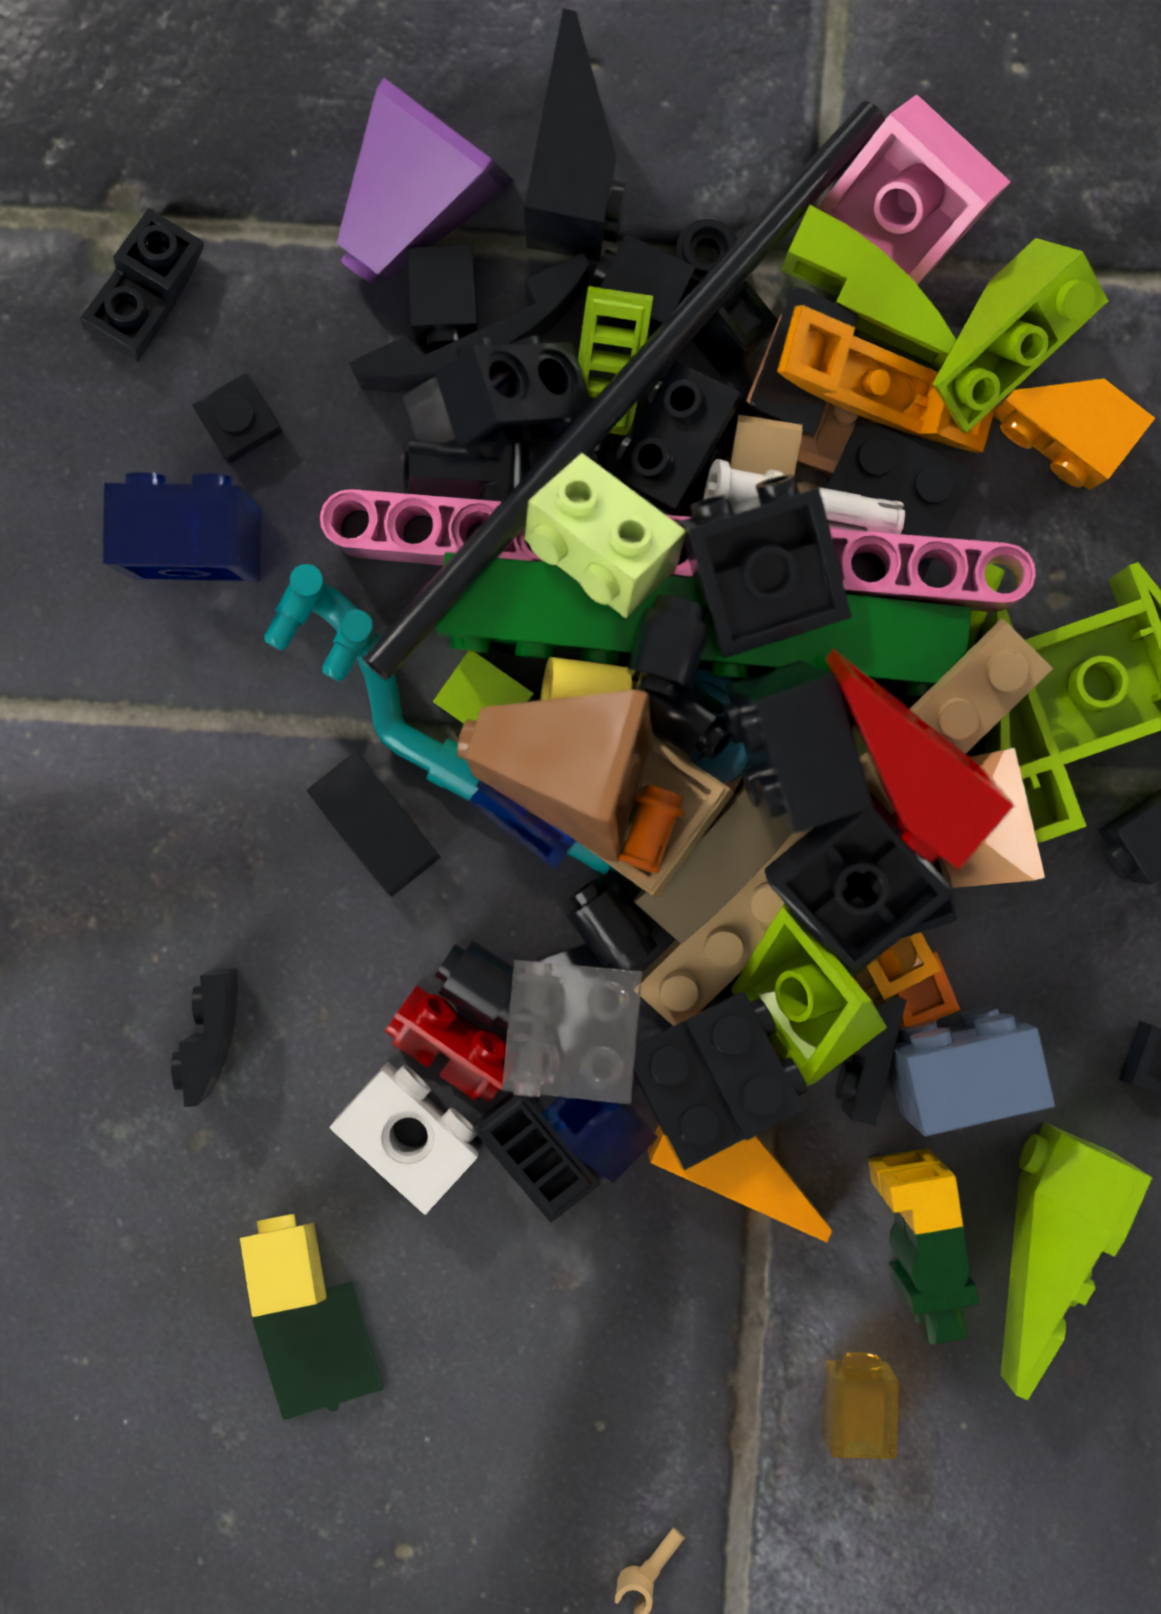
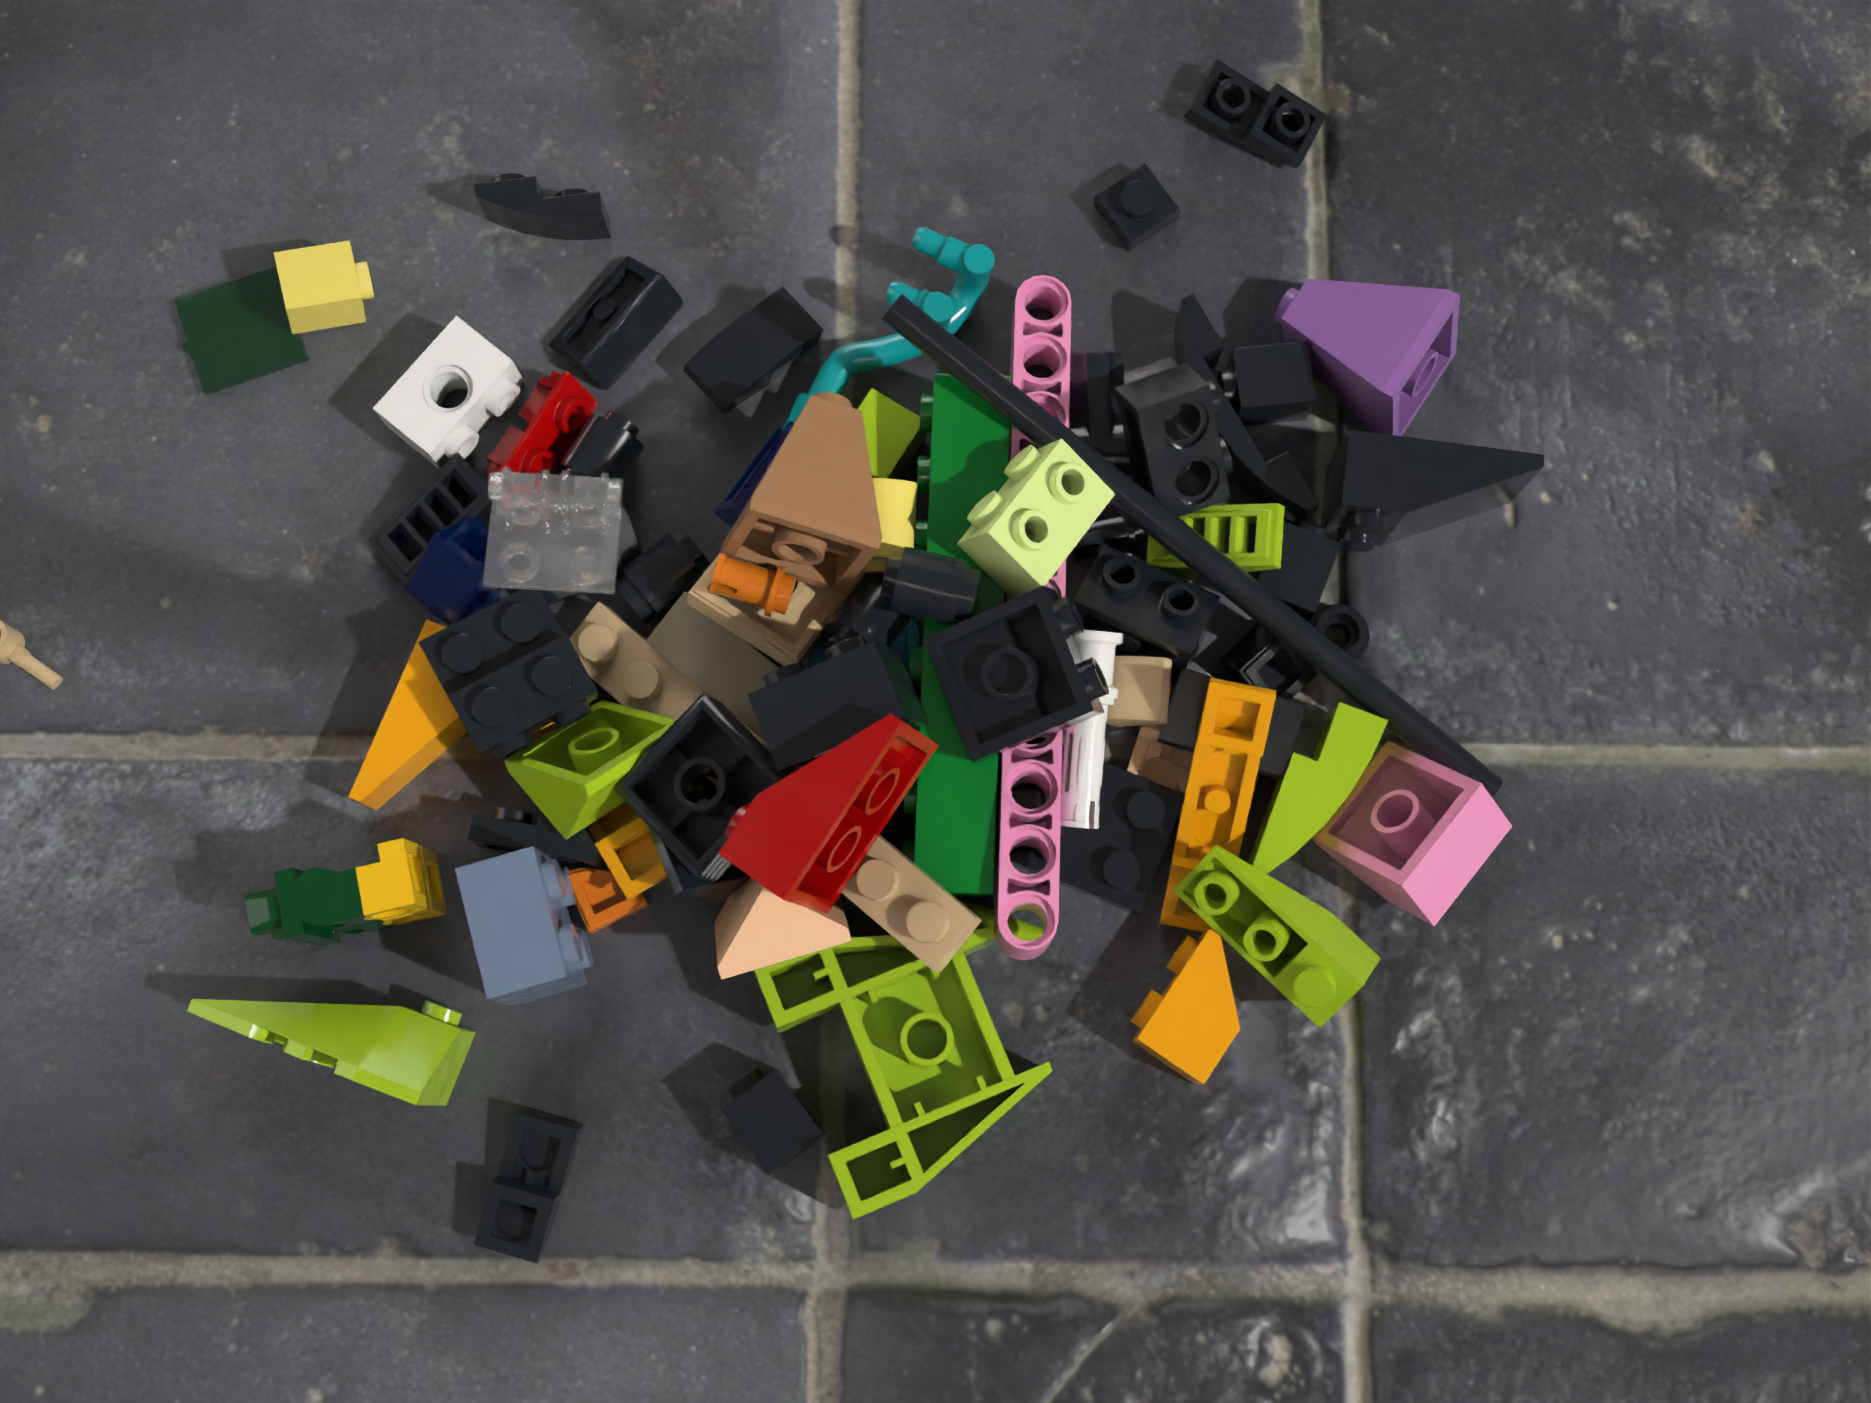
camera: 85 degrees right, 10 degrees down
clear blue brick [103,472,261,582] -> none
clear yellow brick [823,1352,899,1459] -> none
none -> black slope [548,256,683,390]

